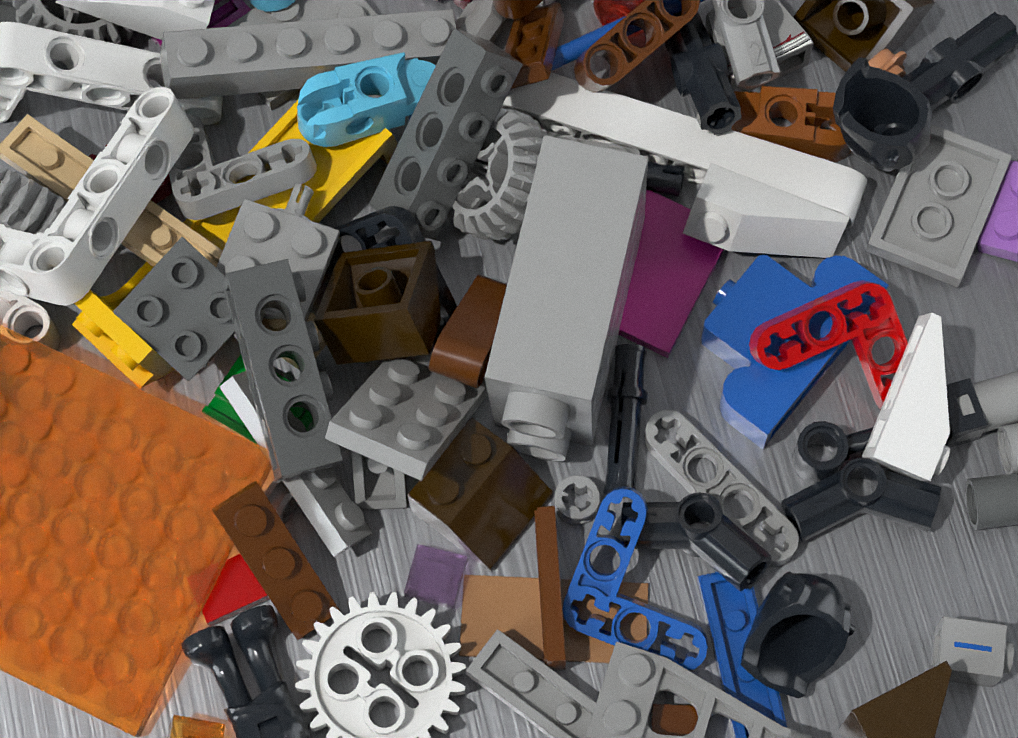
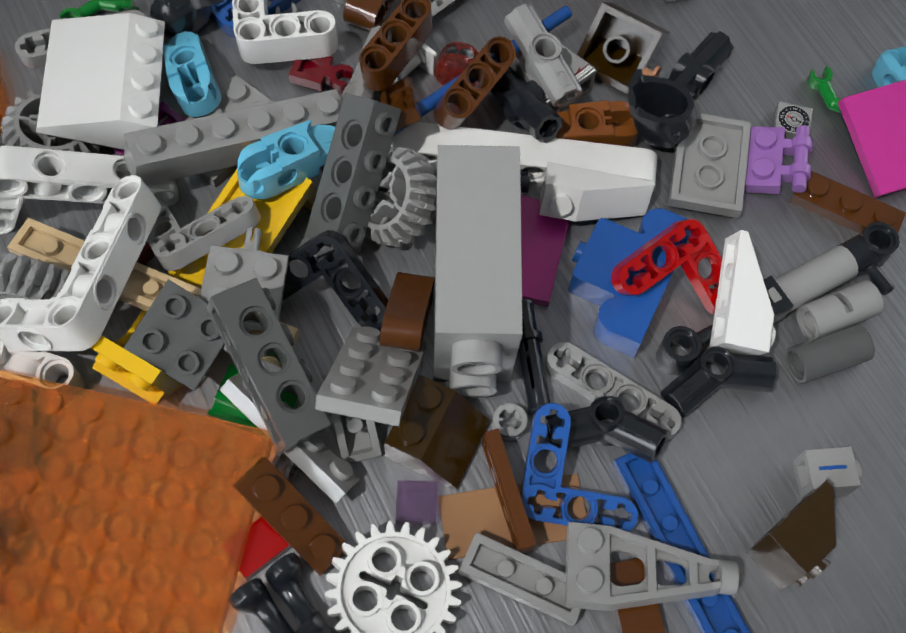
camera: 20 degrees left, 5 degrees down
dark brown slope [314,241,441,365] -> none
black helmet [741,571,855,699] -> none

